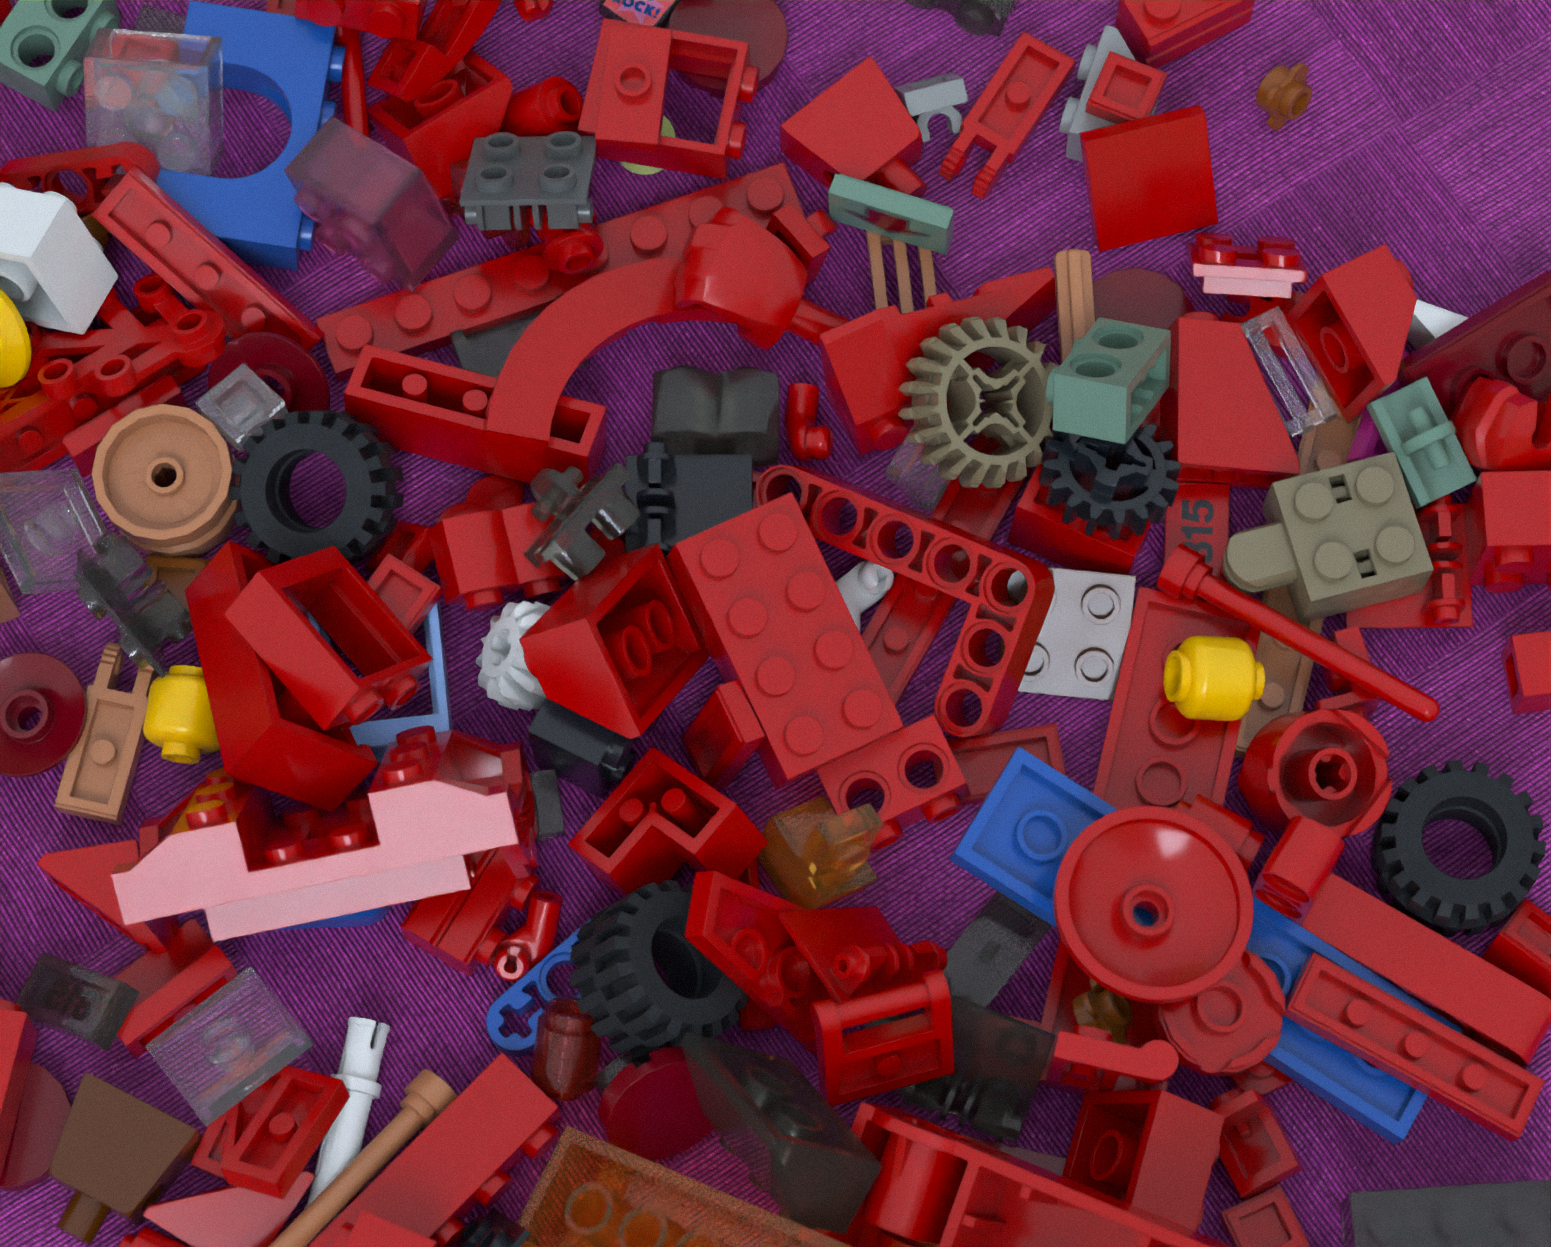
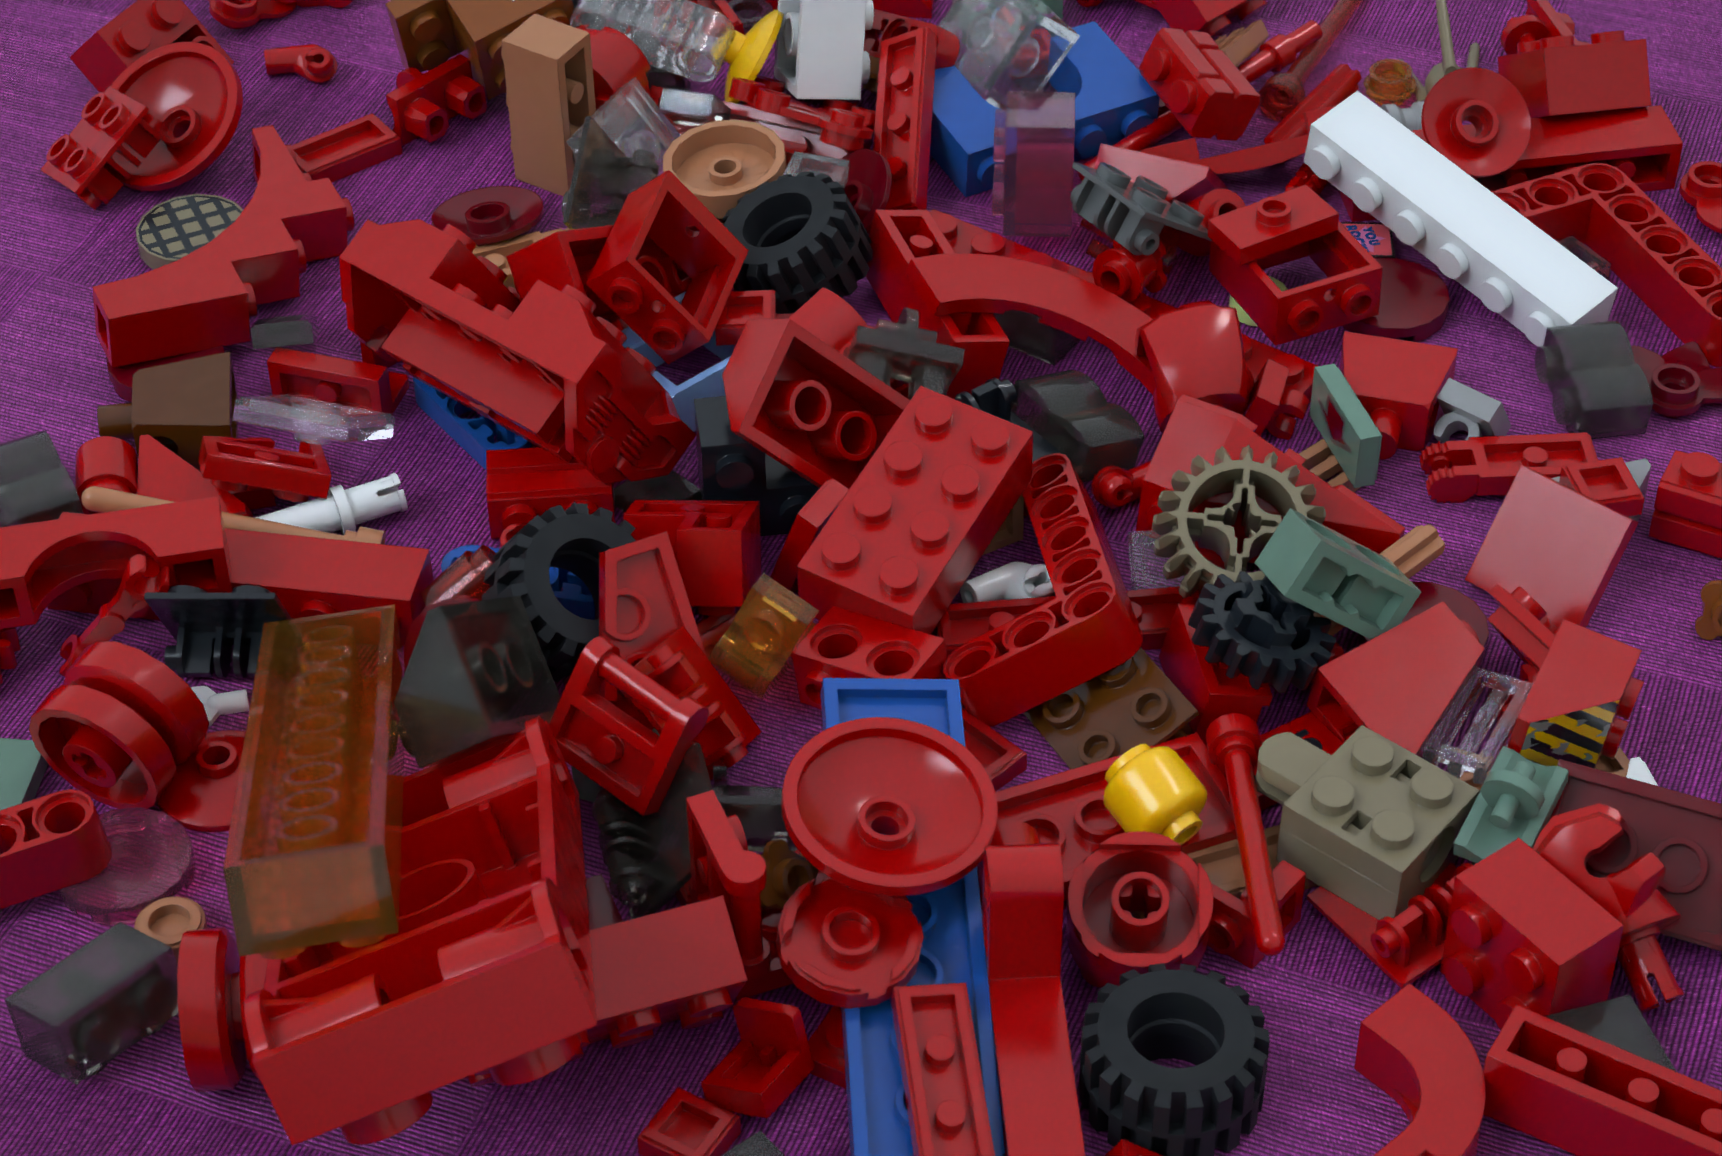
camera: 55 degrees right, 30 degrees down
none -> clear smoke tile [659,88,731,127]

